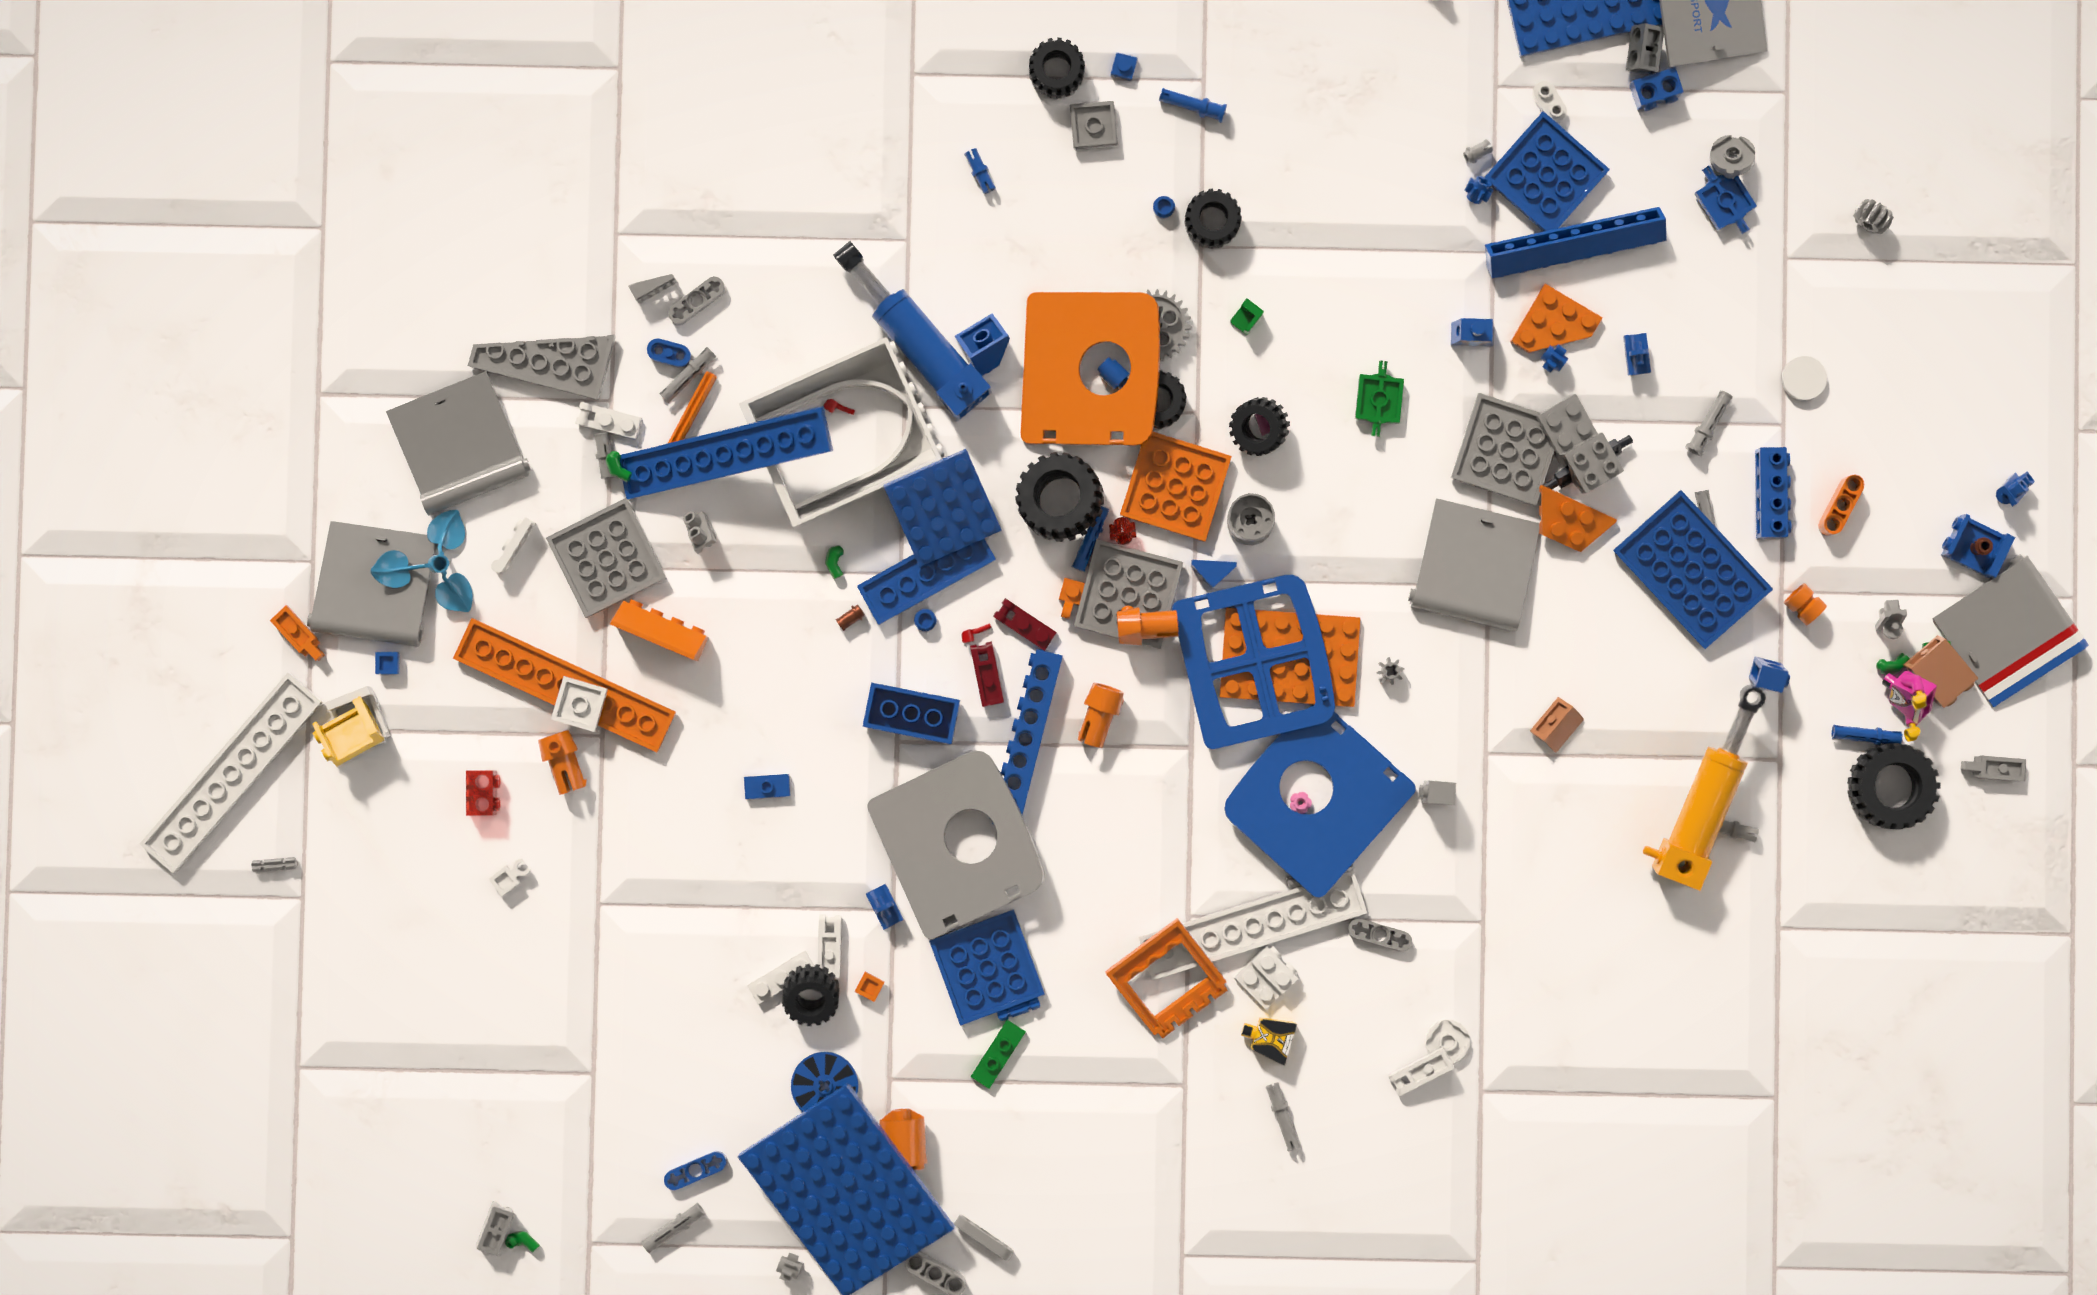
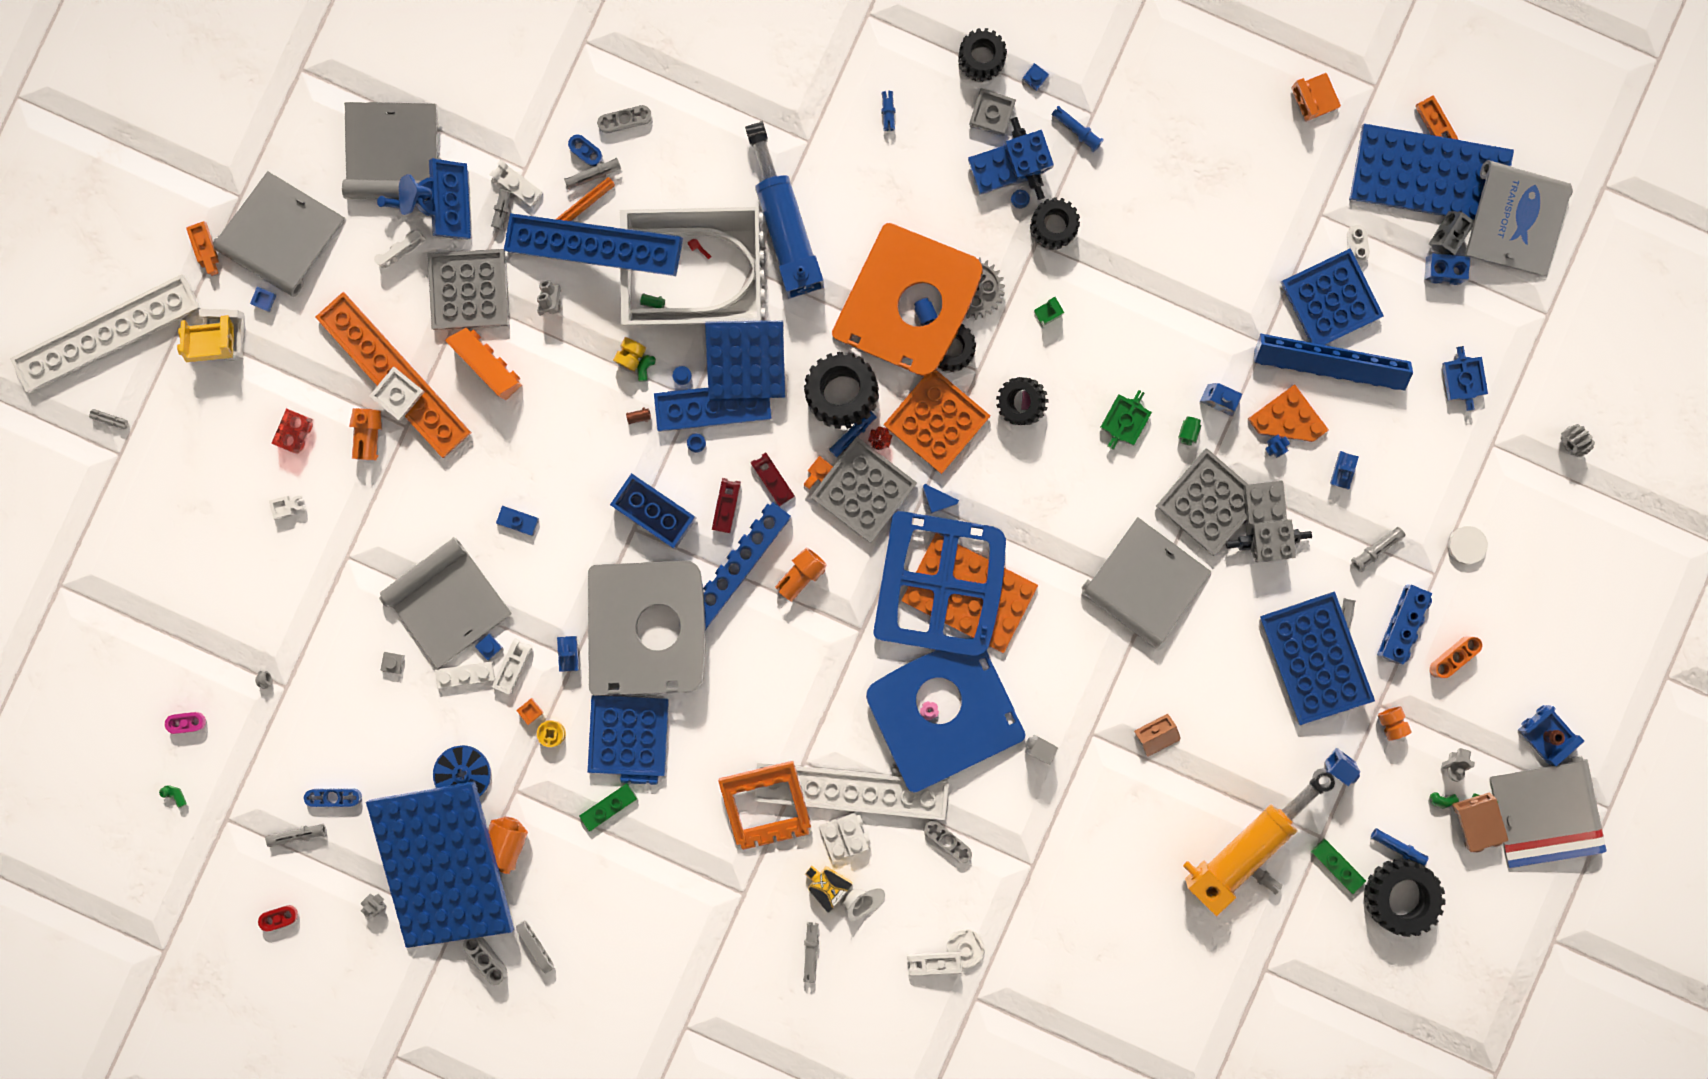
camera: 25 degrees right, 0 degrees up
dark azure plant [370,509,473,612] -> none
light grey wing [467,335,616,400] -> none
light grey hinge [476,1201,515,1256] -> none
green arm [605,451,632,482] -> none
light grey slope [628,274,677,303] -> none
black tyre [782,964,840,1027] -> none
blue slope [955,313,1010,376] -> none
red hand [961,623,992,643] -> none
orange piece [1117,606,1178,645] -> none
light grey wheel [1227,493,1275,546] -> none
light grey gear [1376,657,1405,685] -> none
light grey pin [1463,139,1493,164] -> none
blue gear [1464,176,1494,204] -> none
orange wing [1539,485,1617,552] -> none
light grey plate [1709,135,1755,179] -> none
dark pink torso [1882,671,1937,742] -> none
light grey hinge [1960,755,2026,781] -> none
blue hips [1996,471,2035,507] -> none
none -> dark pink plate [164,712,206,734]
none -> light grey plate [255,671,273,689]
none -> blue plate [377,158,471,240]
none -> light grey door [379,537,512,669]
none -> light grey plate [380,652,404,674]
none -> blue plate [475,633,503,661]
none -> yellow wheel [537,720,566,747]
none -> yellow wheel [613,337,647,372]
none -> green pin [640,293,666,308]
none -> blue plate [672,366,692,385]
none -> white piece [842,888,886,921]
none -> blue piece [967,117,1054,200]
none -> green brick [1178,416,1202,446]
none -> green plate [1311,838,1366,894]

